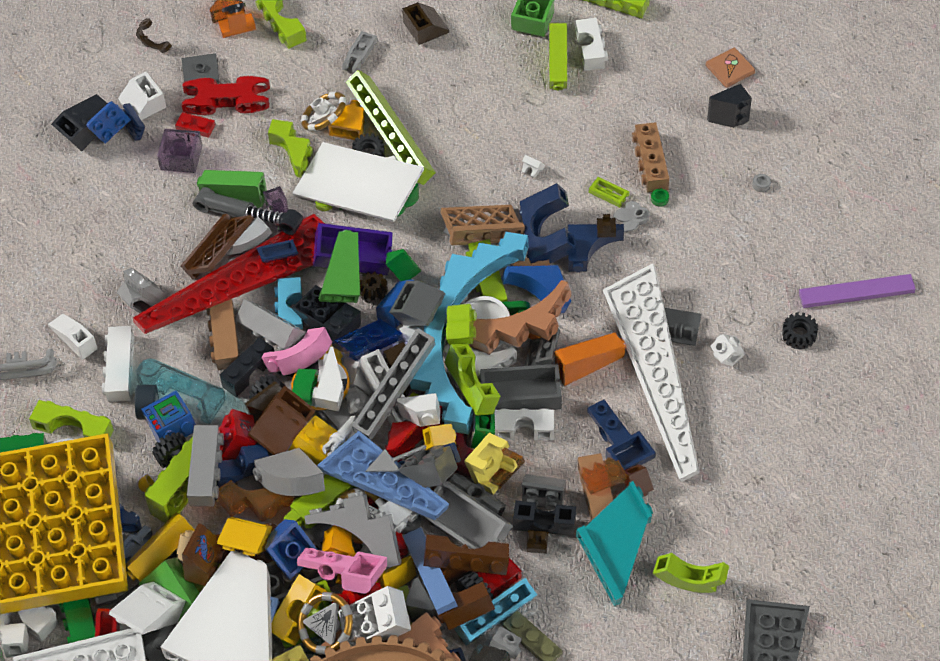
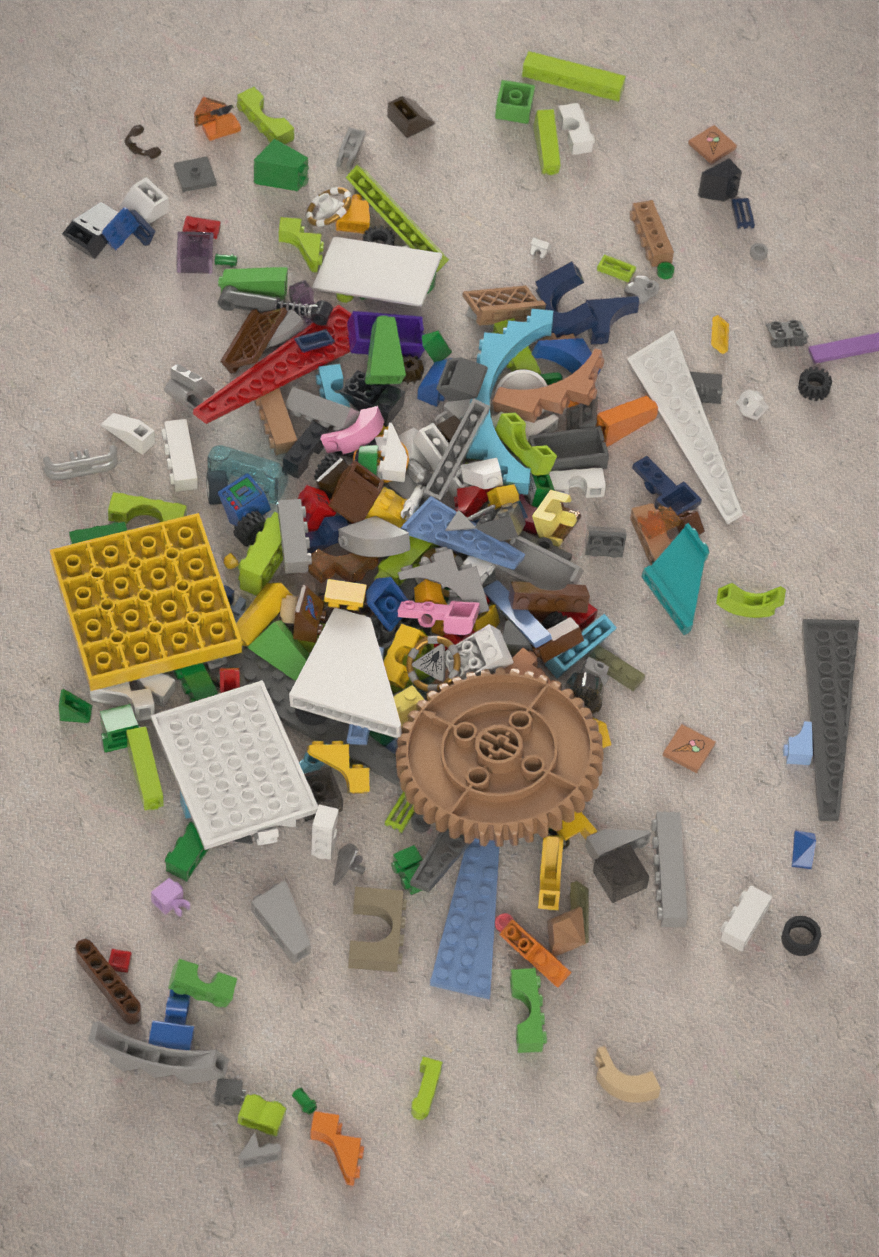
camera: 15 degrees left, 0 degrees up
white slope [109,582,186,634] -> none
red piece [182,76,270,115] -> none
clear blue tile [333,319,403,361] -> none
lime brick [446,304,477,346] -> none
black arch [513,500,576,536] -> none
dark brown tile [526,530,549,554] -> none
dark brown tile [597,214,616,238] -> none
none -> green pin [215,253,238,268]
none -> green slope [254,139,309,192]
none -> yellow plate [711,315,729,354]
none -> dark blue tile [731,198,755,229]
none -> dark grey hinge [766,320,809,348]

